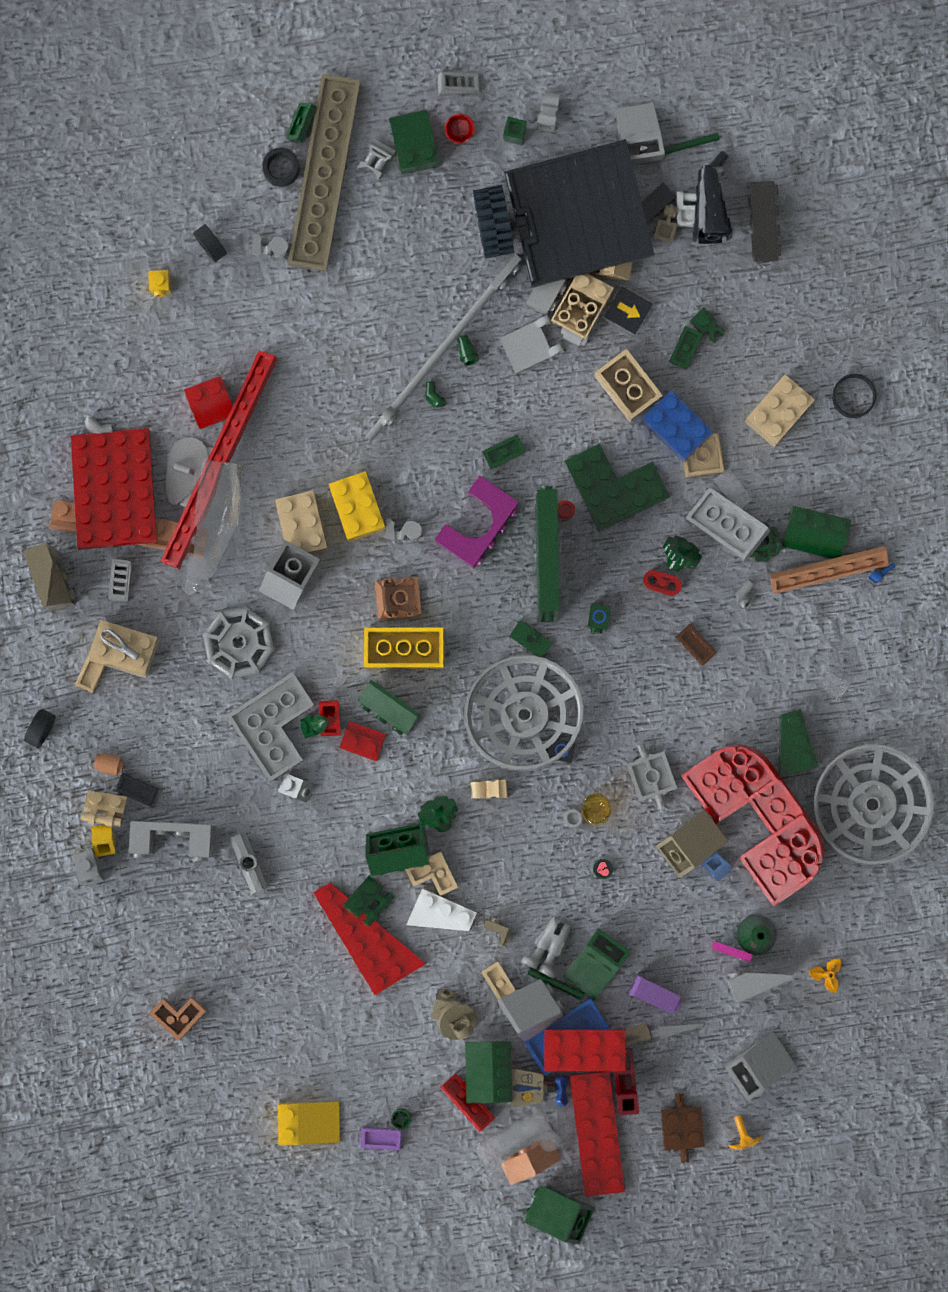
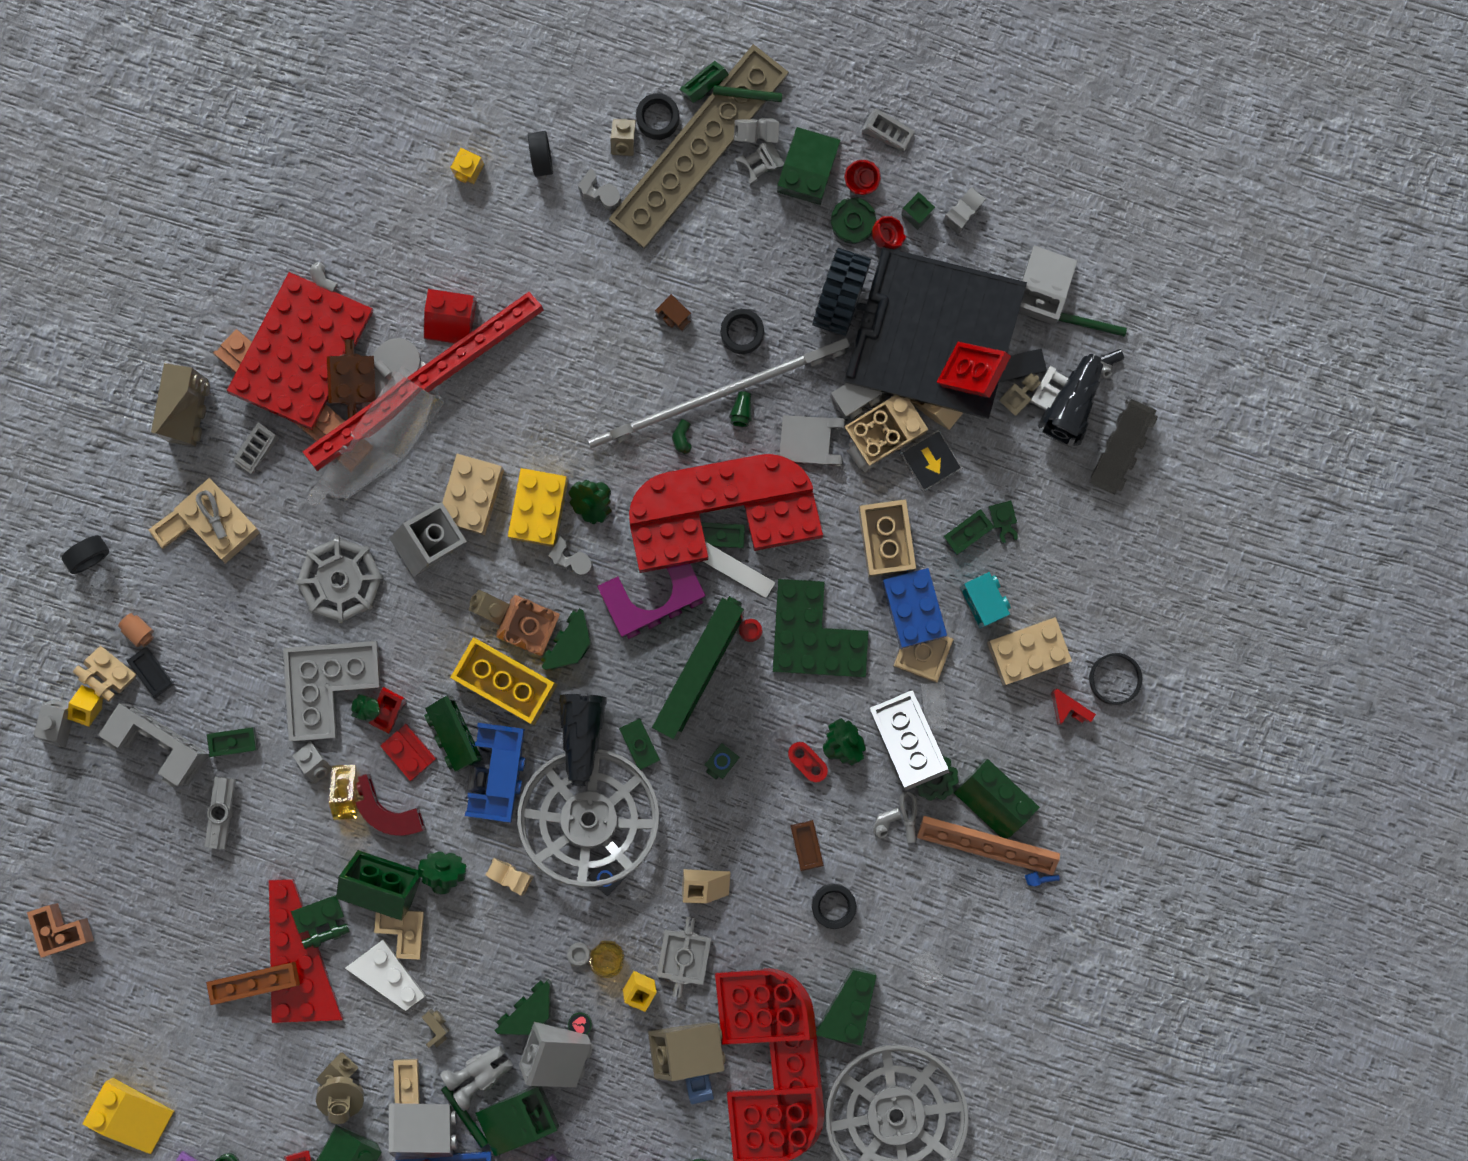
camera: 25 degrees right, 0 degrees up
none -> dark orange plate [206,962,300,1005]
none -> dark green plate [207,727,258,757]
none -> reddish brown plate [327,340,376,419]
none -> clear yellow arch [329,764,358,820]
none -> dark red arch [355,774,426,836]
none -> blue bracket [465,723,526,823]
none -> flat silver slope [467,766,489,792]
none -> dark tan bracket [469,590,510,625]
none -> dark green slope [494,979,552,1035]
none -> light grey slope [519,1022,593,1087]
none -> dark green slope [541,608,592,670]
none -> black cone [559,694,607,786]
none -> dark green plant [568,480,612,525]
none -> dark tan bracket [611,119,636,156]
none -> yellow brick [623,971,657,1012]
none -> red plate [629,454,823,573]
none -> reddish brown brick [655,294,692,331]
none -> tan slope [682,869,731,903]
none -> white sticker [703,542,775,597]
none -> dark green bar [713,85,783,103]
none -> black tyre [720,308,764,355]
none -> light grey leg [734,118,779,143]
none -> black tyre [811,883,857,929]
none -> dark green tile [831,197,876,244]
none -> red hair [872,216,906,250]
none -> light grey piece [899,792,917,843]
none -> red plate [937,342,1011,398]
none -> teal brick [960,572,1011,629]
none -> red slope [1051,688,1096,725]

